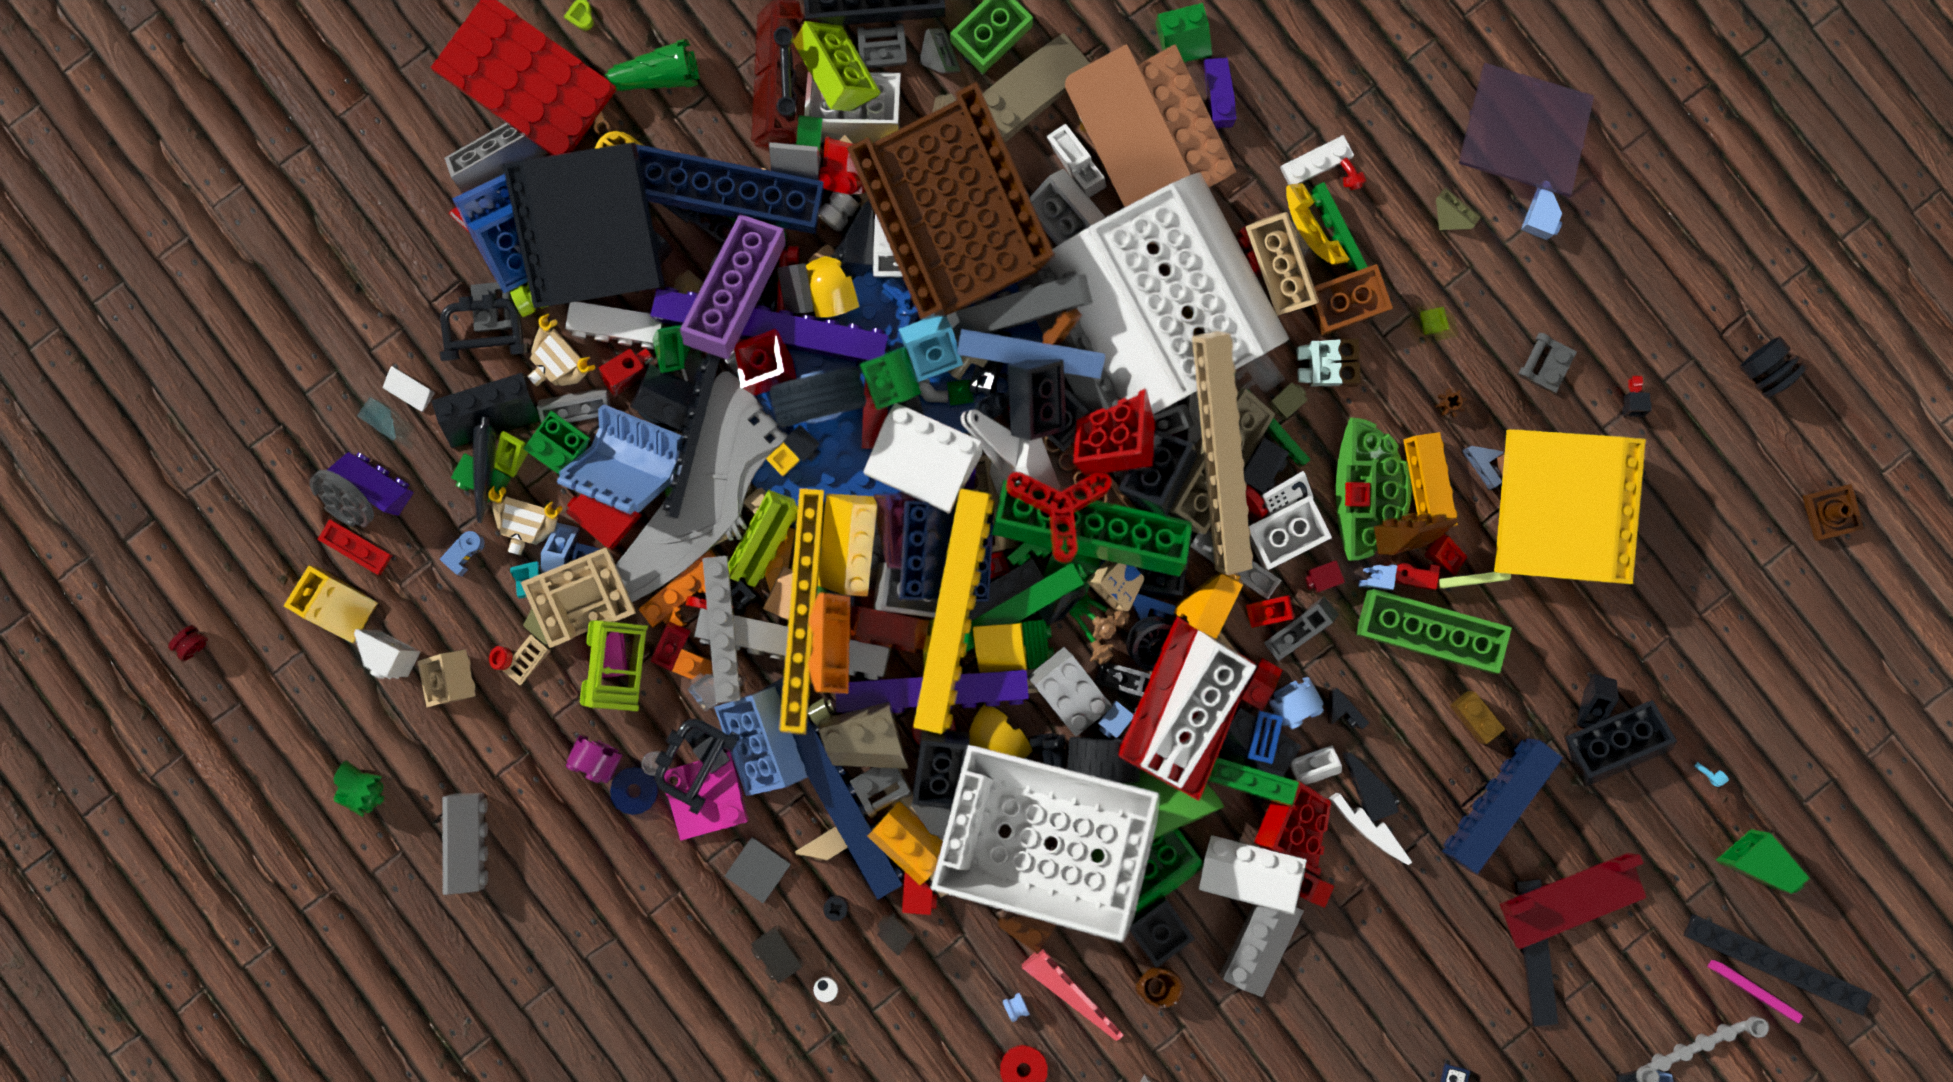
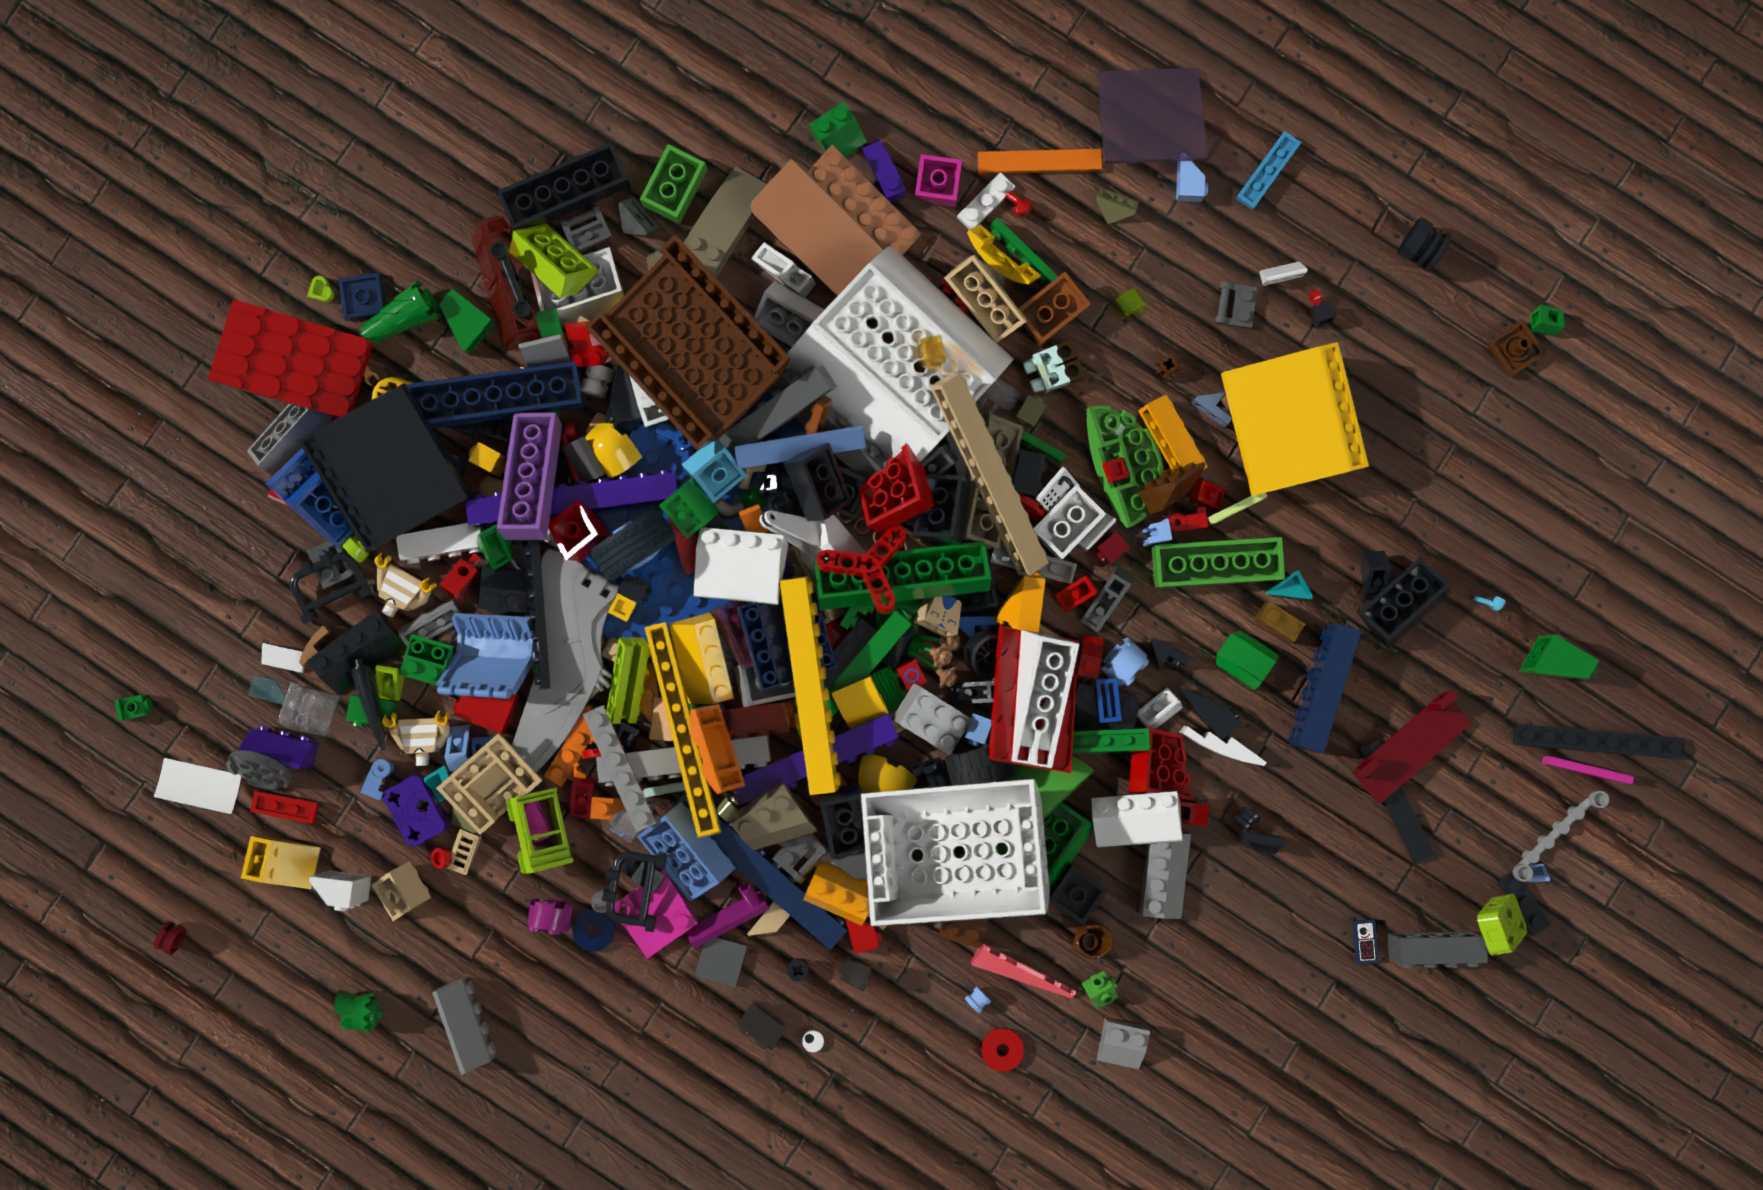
camera: 20 degrees left, 0 degrees up
none -> green brick [114,695,153,721]
none -> white sticker [154,758,241,814]
none -> clear slope [277,682,339,737]
none -> medium nougat slope [299,625,335,667]
none -> dark blue tile [338,273,386,321]
none -> dark purple axle [382,775,450,847]
none -> green slope [439,289,495,356]
none -> yellow brick [468,442,507,478]
none -> light aqua tile [643,781,686,797]
none -> magenta piece [686,882,769,949]
none -> orange slope [739,504,771,534]
none -> red brick [896,656,927,691]
none -> dark pink slope [915,154,962,208]
none -> clear yellow brick [917,335,947,370]
none -> orange tile [977,149,1102,174]
none -> white slope [1077,513,1116,551]
none -> bright green brick [1081,971,1118,1010]
none -> green slope [1216,631,1279,690]
none -> black wheel [1234,805,1261,832]
none -> dark azure plate [1235,131,1301,210]
none -> black slope [1238,830,1286,855]
none -> white slope [1260,262,1308,286]
none -> teal slope [1265,570,1312,600]
none -> green brick [1530,305,1565,336]

